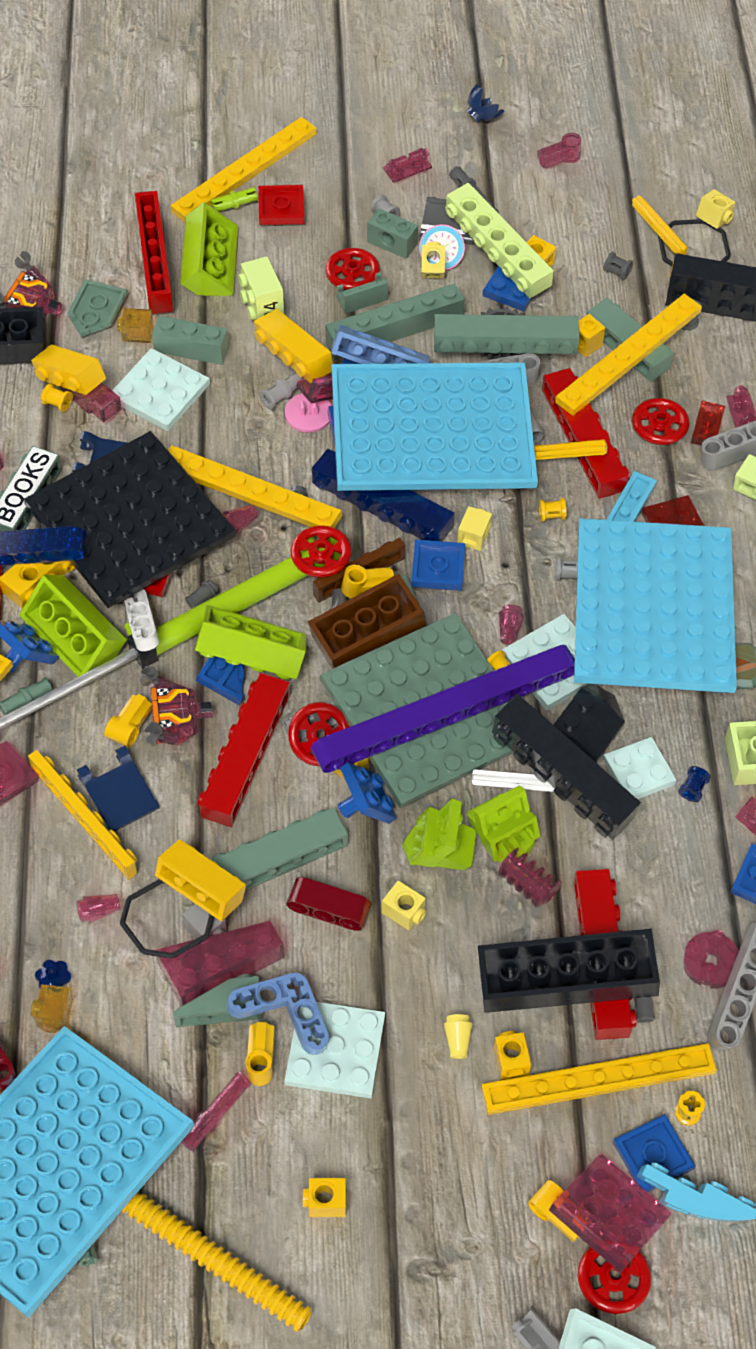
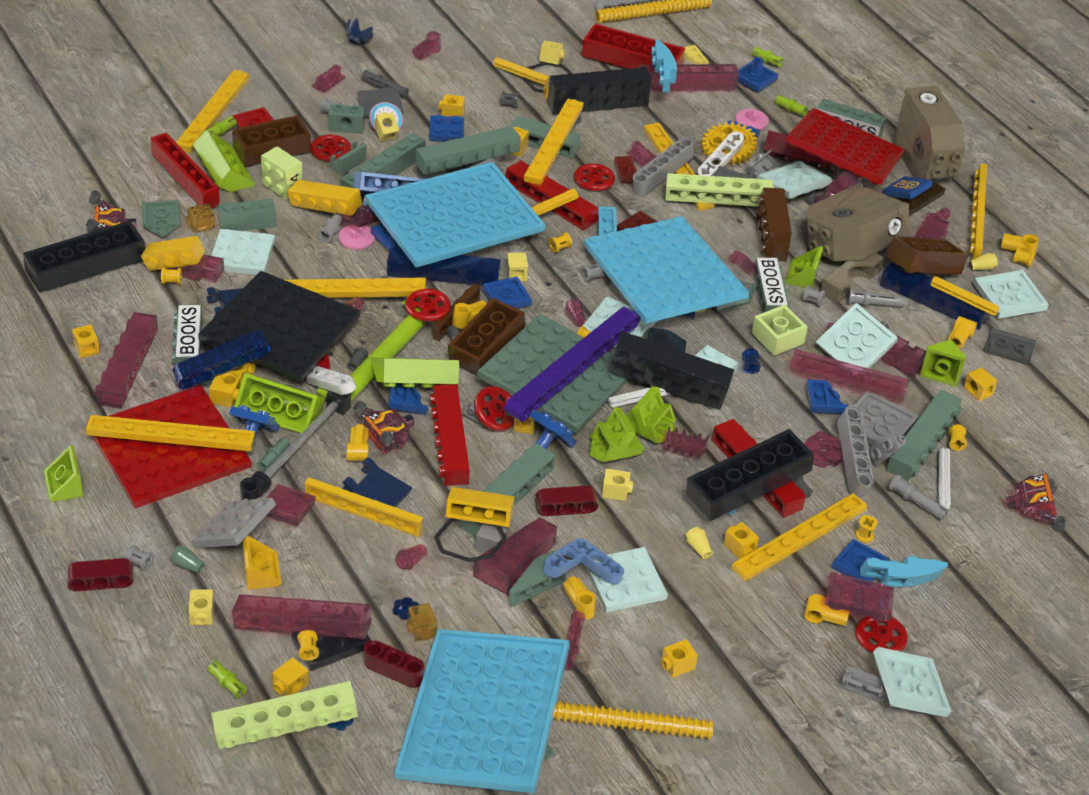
camera: 30 degrees left, 15 degrees down
yellowish green brick [445,183,554,298] -> none
none -> reddish brown brick [232,115,311,166]

